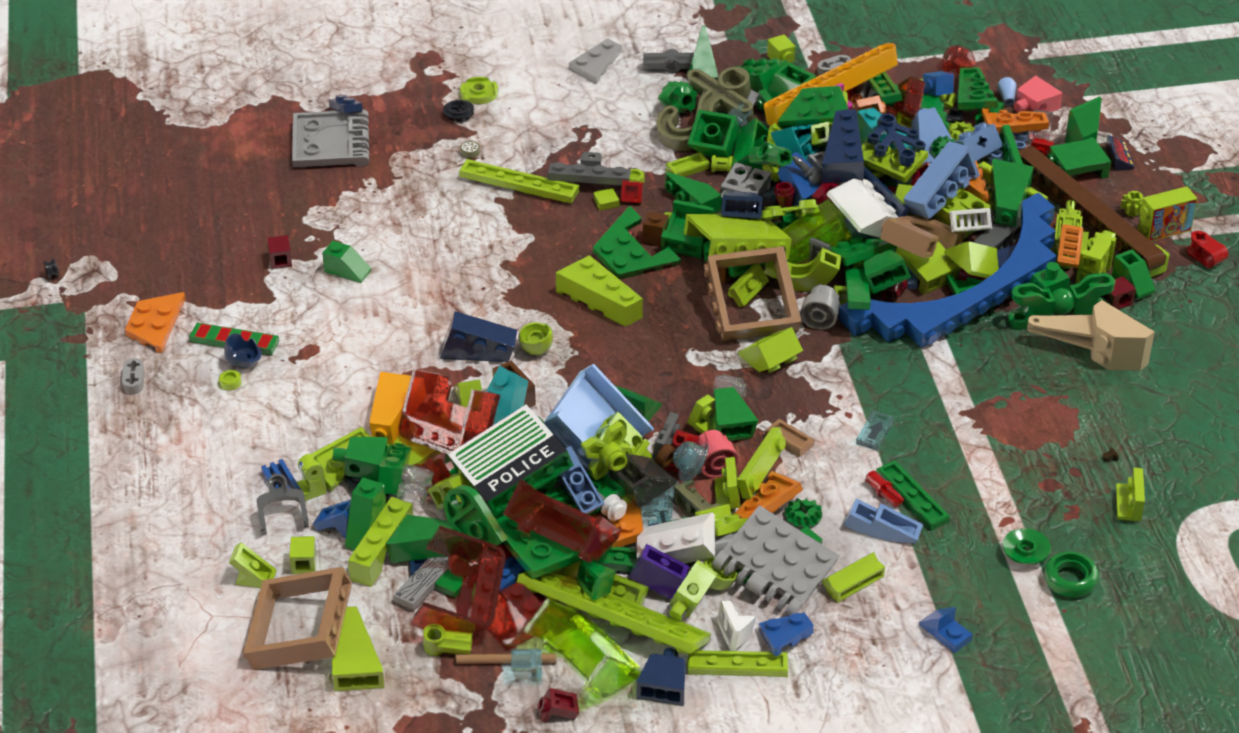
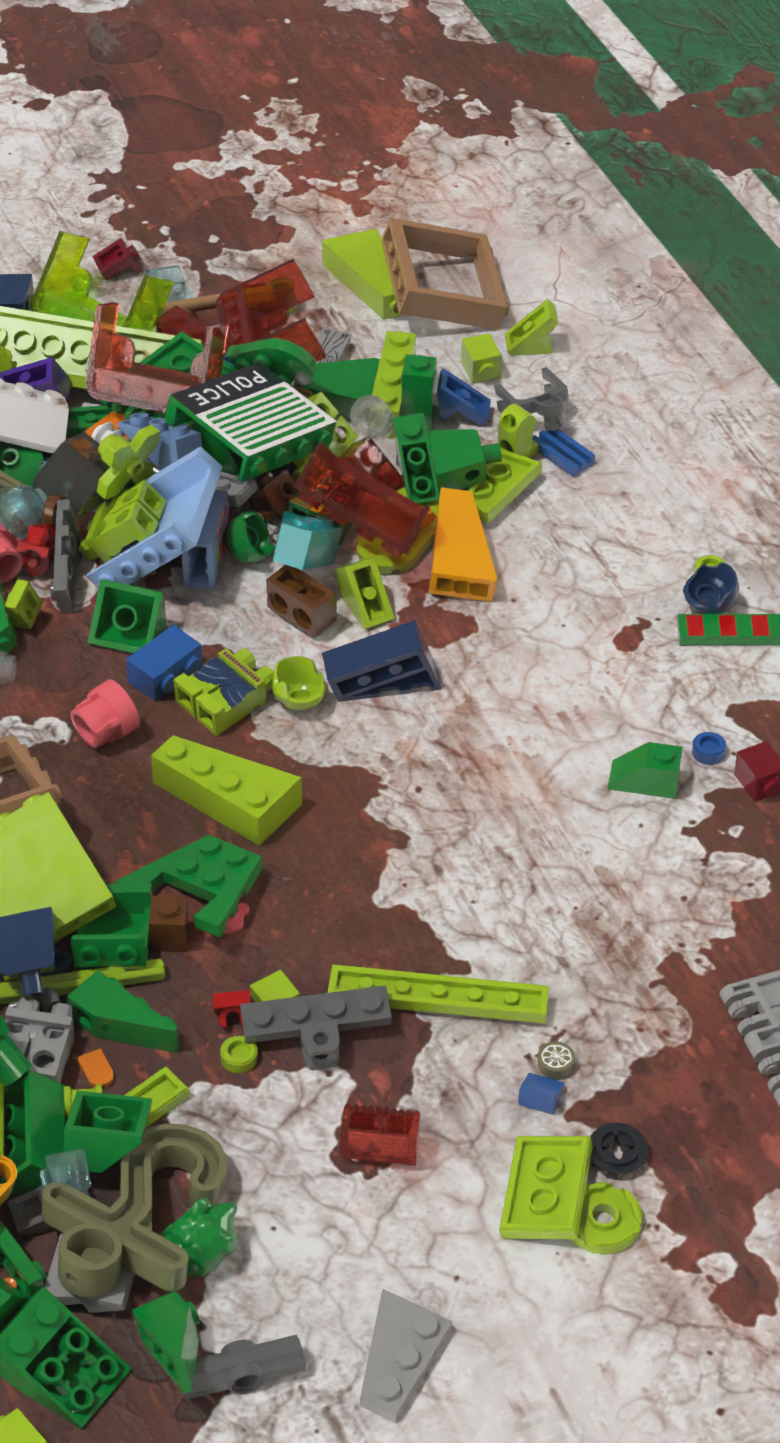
camera: 165 degrees right, 5 degrees up
none -> coral piece [70,679,140,749]
none -> orange piece [77,1048,114,1089]
none -> blue brick [126,625,203,702]
none -> lime hips [173,648,274,736]
none -> clear red brick [340,1103,421,1166]
none -> lime tile [499,1136,593,1240]
none -> blue slope [518,1072,565,1115]
none -> blue tile [692,732,726,765]

